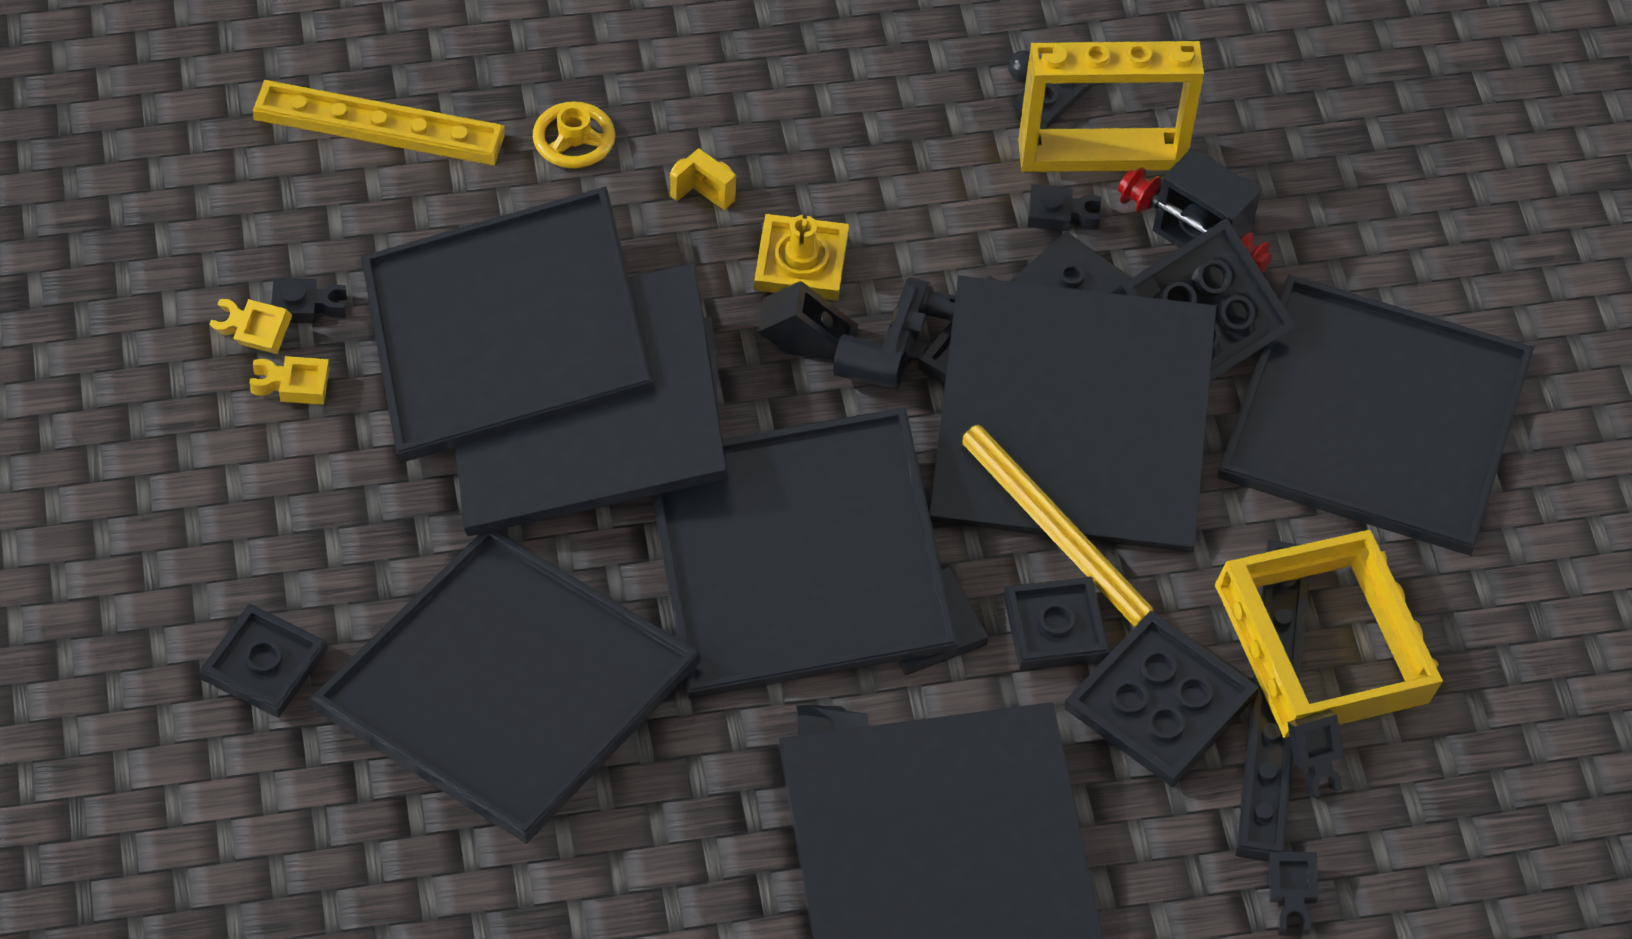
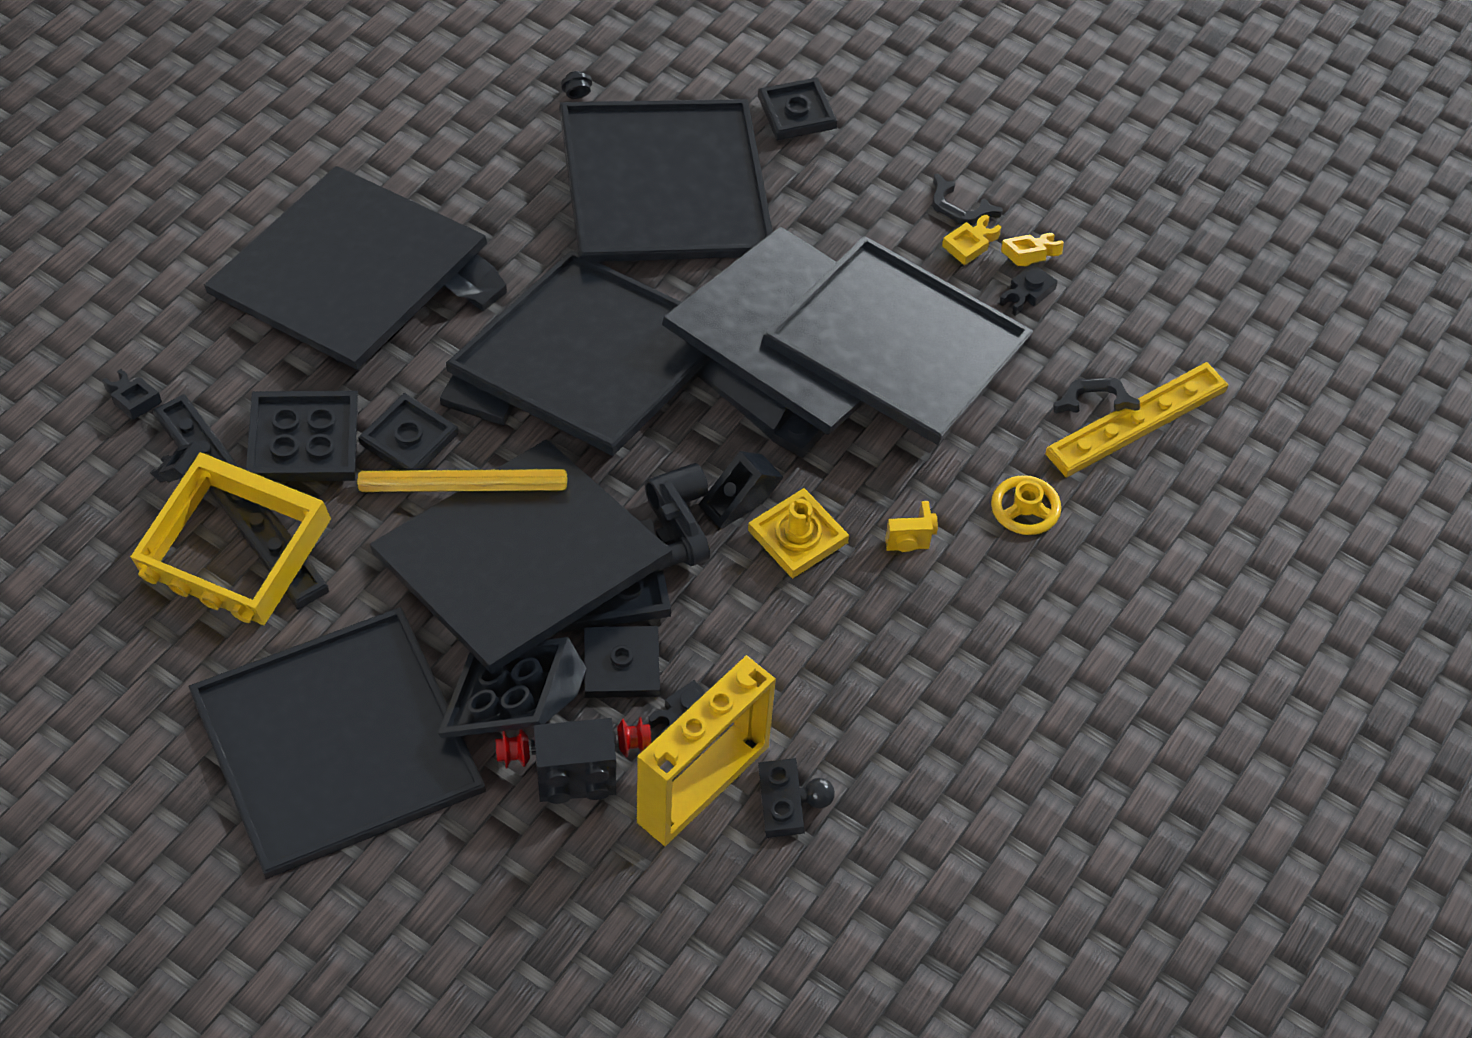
camera: 135 degrees right, 0 degrees up
none -> black plate [561,71,592,99]
none -> black helmet [932,174,1003,225]
none -> black helmet [1053,377,1140,413]

